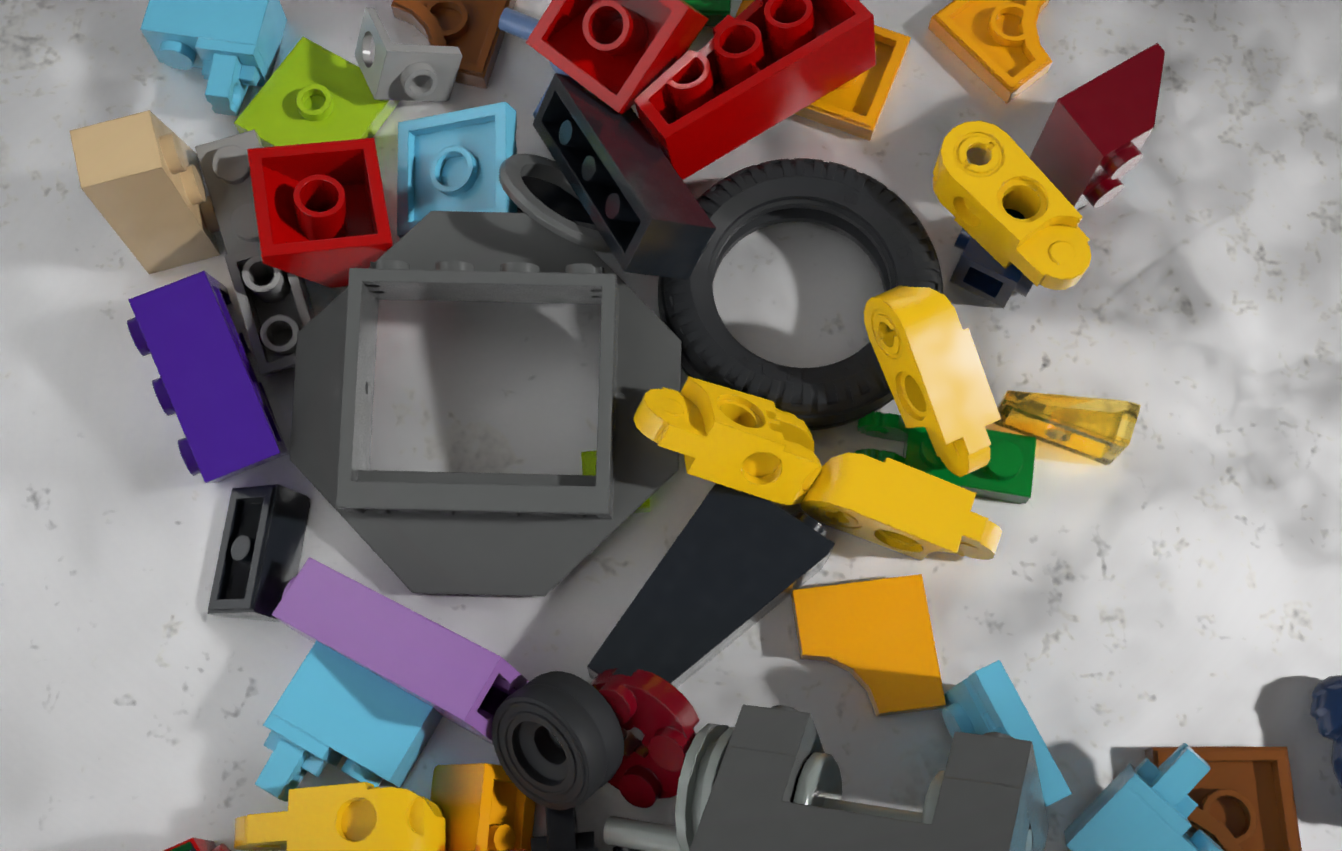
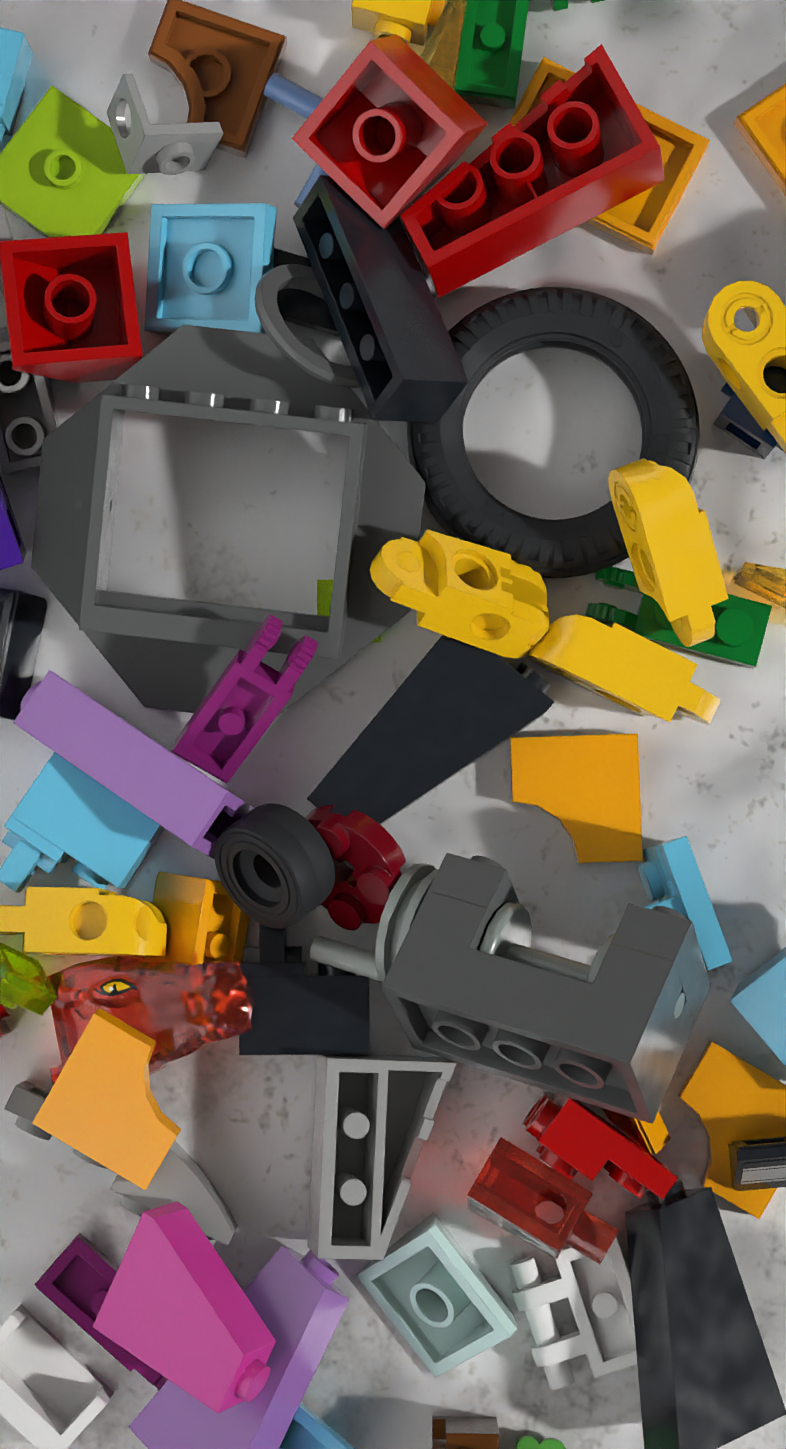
camera: 10 degrees right, 15 degrees up
none -> magenta hinge [171,614,318,784]

